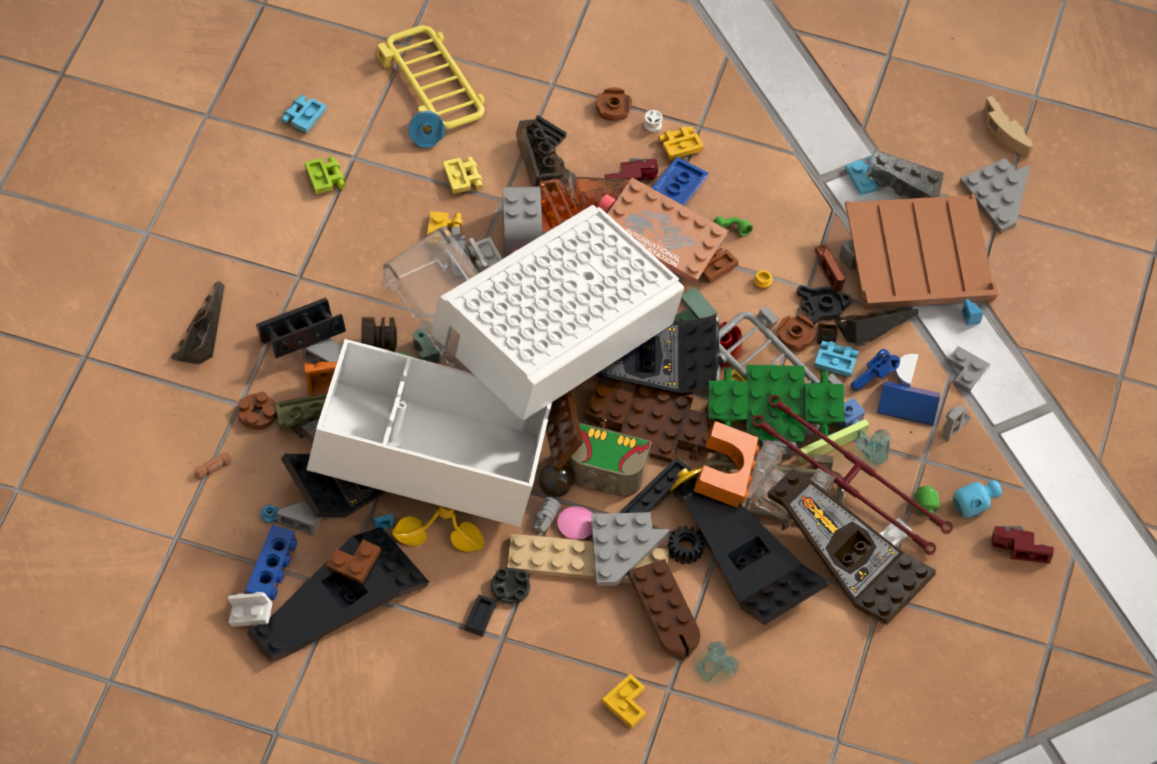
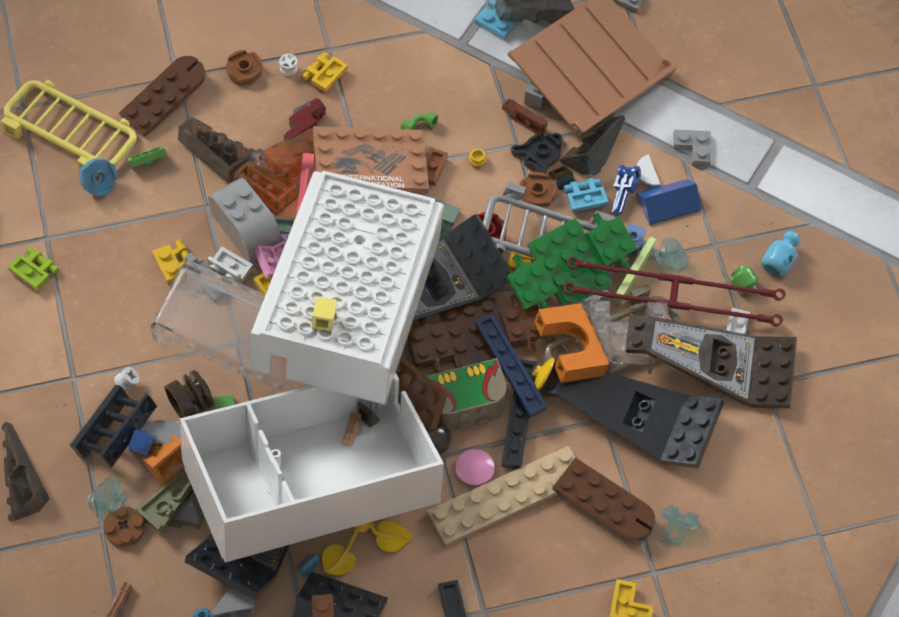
camera: 30 degrees left, 5 degrees up
sand green leg [413,329,439,363] -> none
light yellow plate [443,157,483,194] -> none
pearl dark grey dish [491,568,530,604] -> none
black tile [527,115,567,148] -> none
light grey hinge [532,497,561,533] -> none
light grey wing [591,512,669,586] -> none
blue tile [652,157,708,206] -> none
black tyre [668,526,704,564] -> none
light grey wing [942,404,971,441] -> none
dark azure slope [962,299,983,325] -> none
dark red plate [992,526,1054,564] -> none
none -> clear light blue bracket [87,477,128,512]
none -> white wheel [114,367,140,392]
none -> reddish brown plate [119,56,206,137]
none -> bright green plate [127,146,167,168]
none -> blue brick [128,429,157,456]
none -> light yellow brick [312,297,337,332]
none -> nougat axle [343,412,361,446]
none -> dark brown slope [357,402,380,427]
none -> dark blue plate [475,314,548,418]

